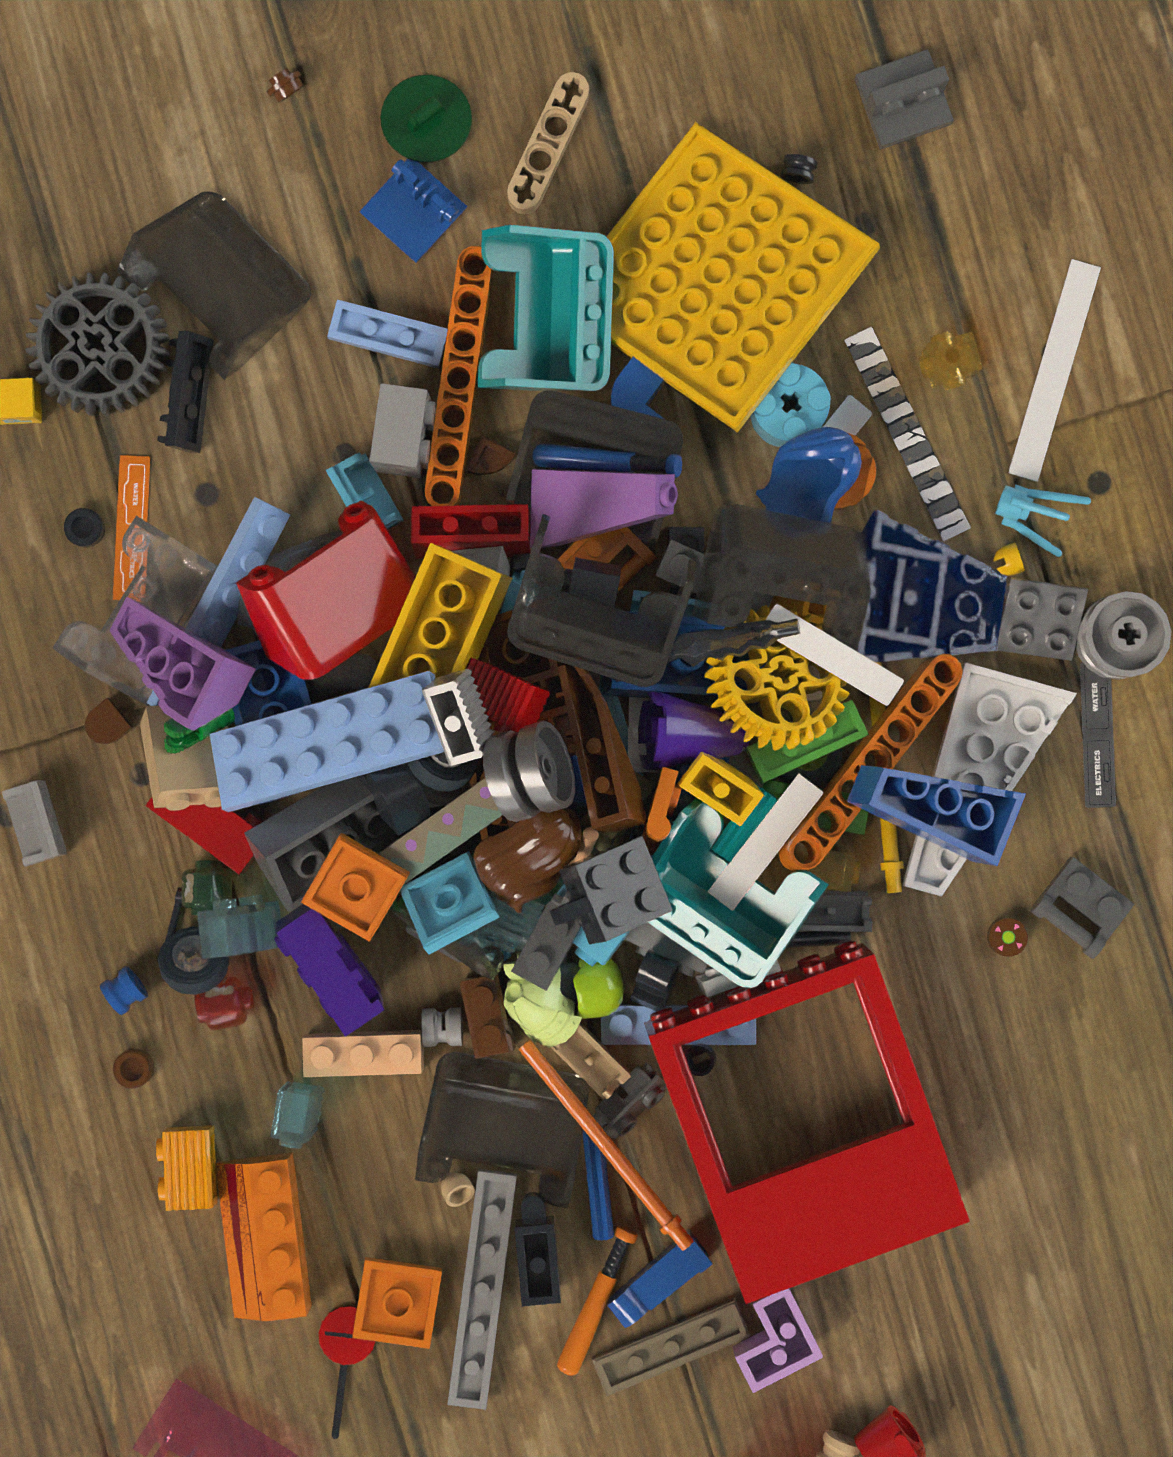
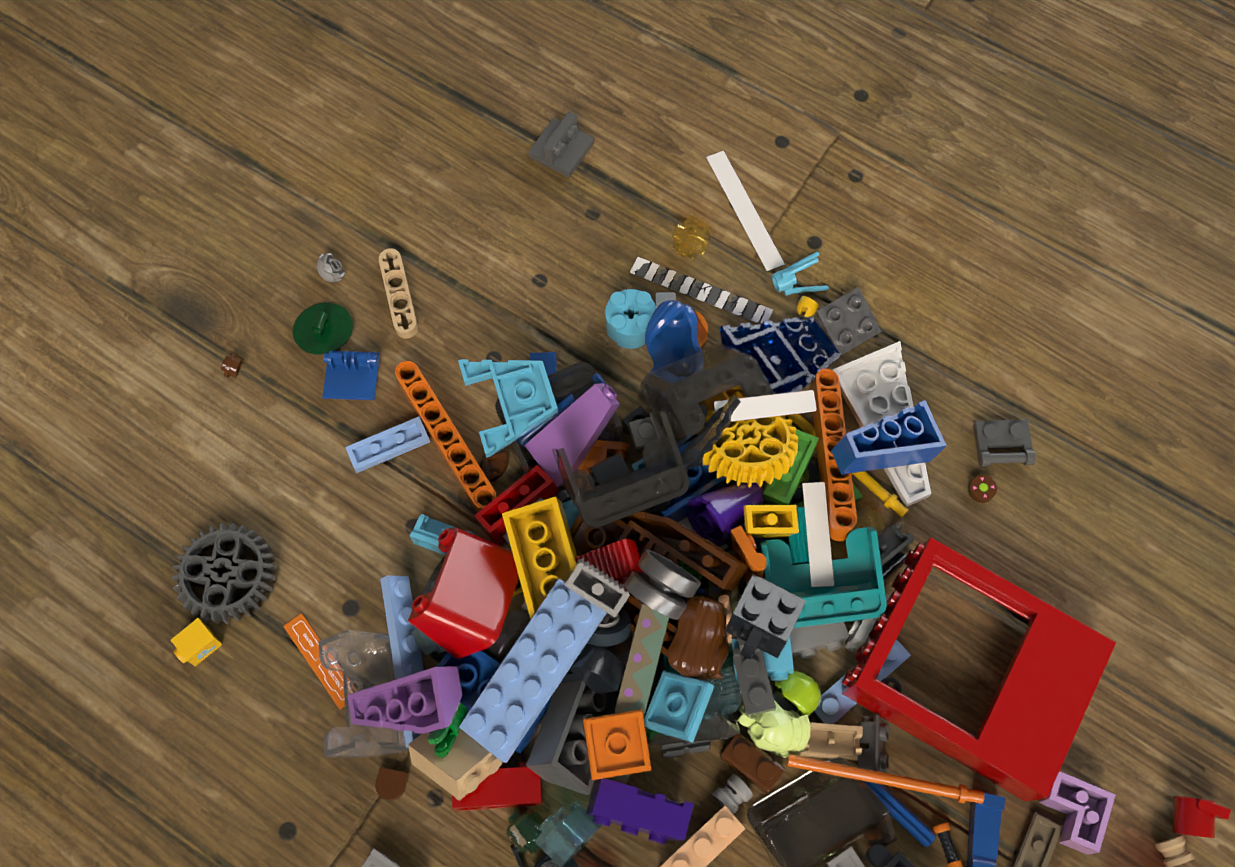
camera: 35 degrees left, 20 degrees down
black tile [64,508,105,548] -> none
clear smoke windscreen [117,191,311,380] -> none
black plate [157,331,214,453] -> none
light grey brick [369,383,436,479] -> none
teal windscreen [478,225,614,391] -> none
yellow tile [606,122,880,432] -> none
black leg [630,949,679,1011] -> none
black bush [780,154,818,184] -> none
light grey wheel [1075,591,1172,680] -> none
flat silver sticker [1080,663,1116,808] -> none
none -> light grey plate [316,253,345,282]
none -> medium azure wing [458,359,558,458]

